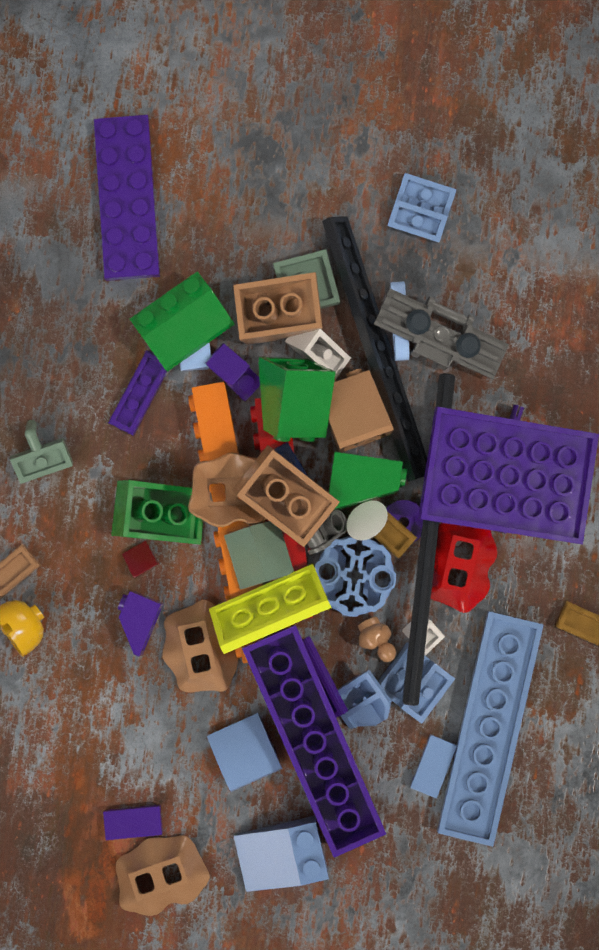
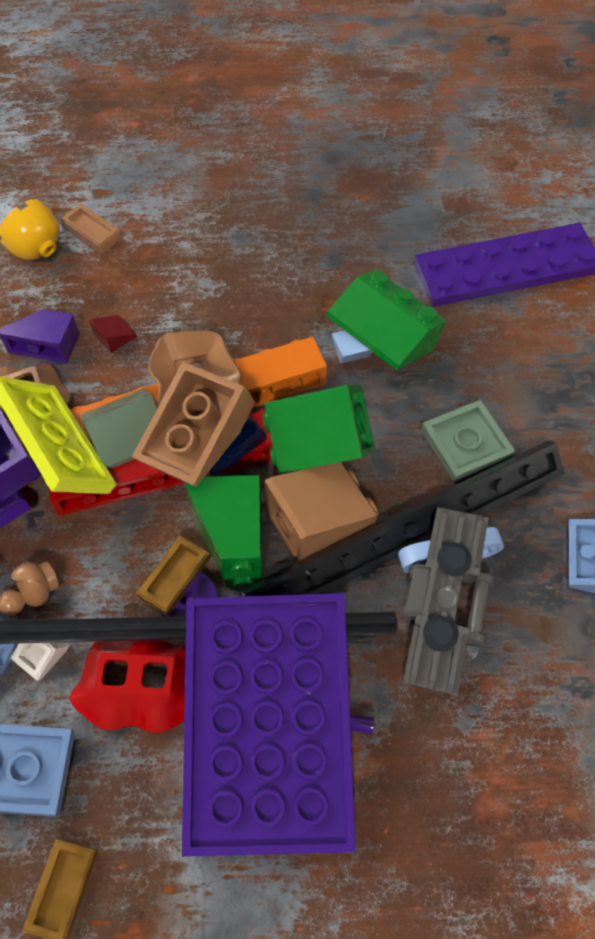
camera: 75 degrees right, 25 degrees down
sand green plate [10,420,73,484] -> none
dark purple tile [108,350,167,436] -> none
green slope [111,480,204,545] -> none
dark purple slope [204,343,260,402] -> none
medium nougat slope [233,272,323,345] -> none
white slope [285,329,351,378] -> none
dark grey piece [307,510,347,555] -> none
medium blue connector [315,536,396,617] -> none
white sticker [346,501,388,540] -> none

